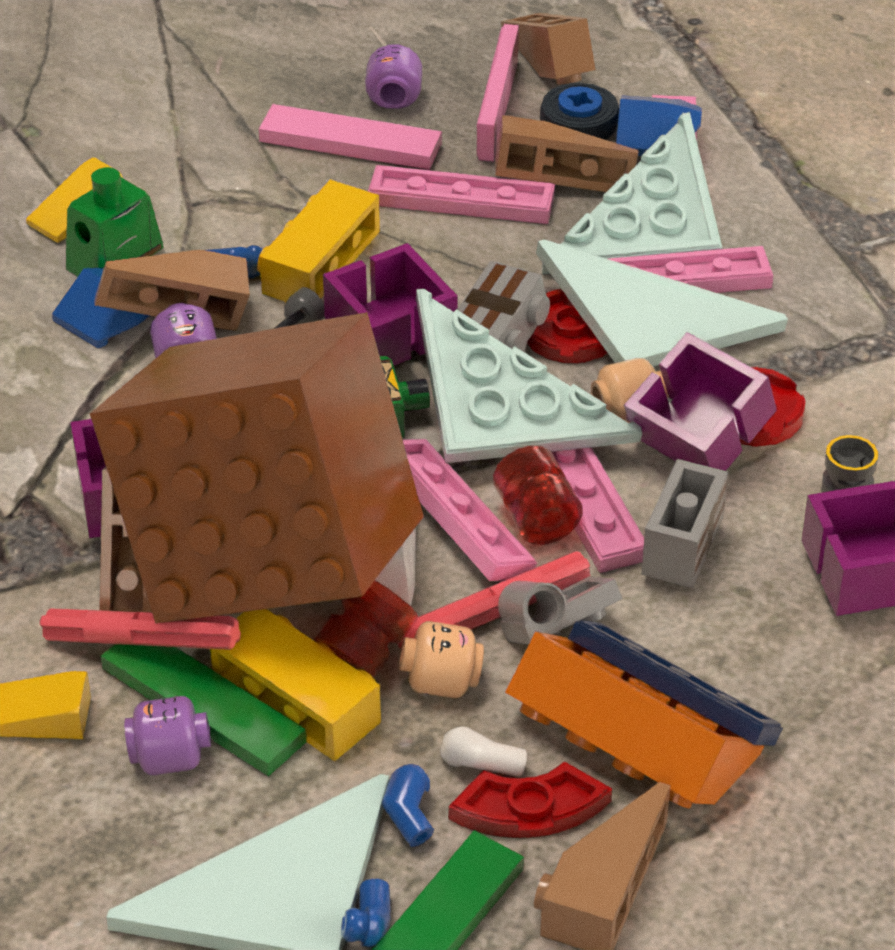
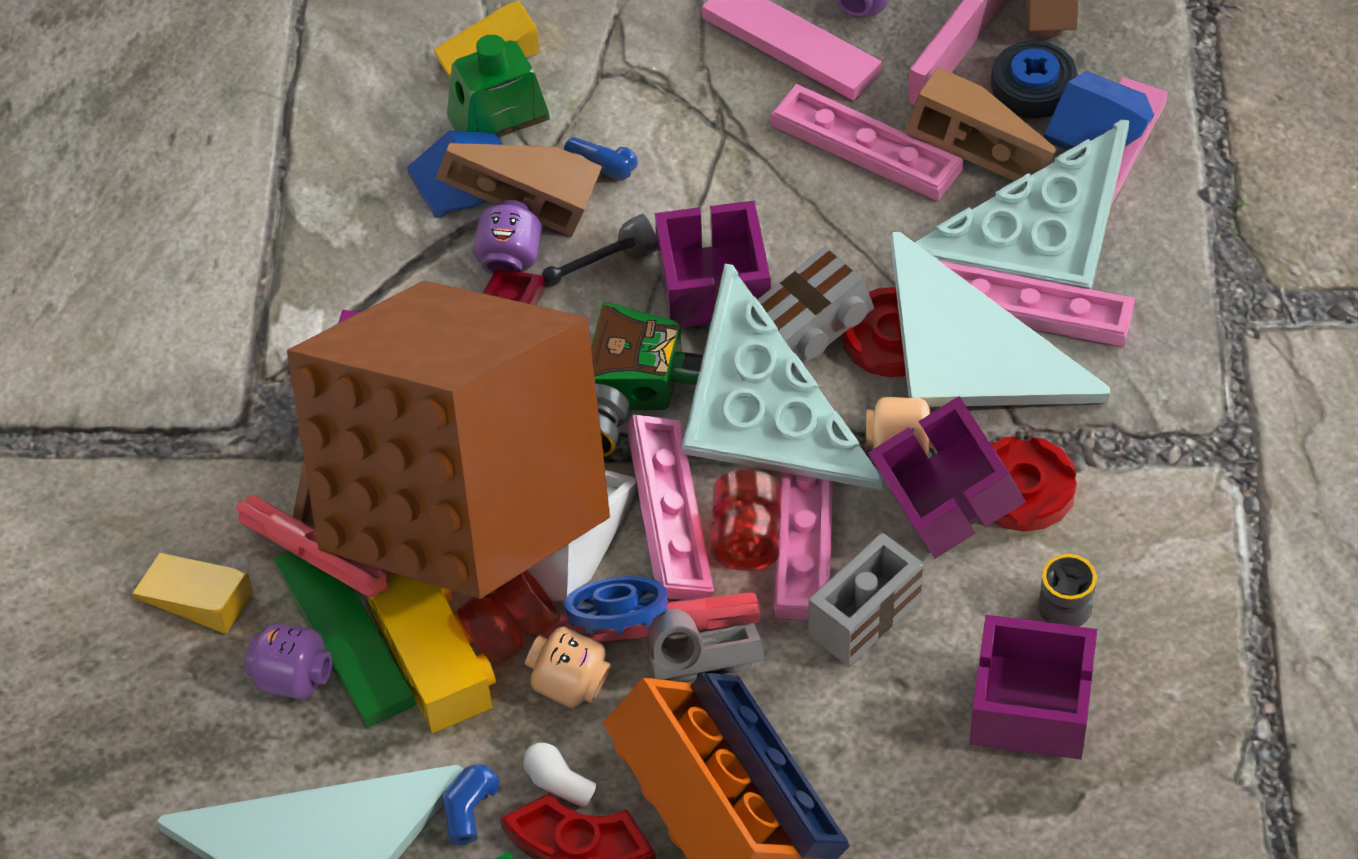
camera: 25 degrees right, 10 degrees up
yellow brick [257,179,380,302] -> none
none -> blue wheel [564,576,668,634]

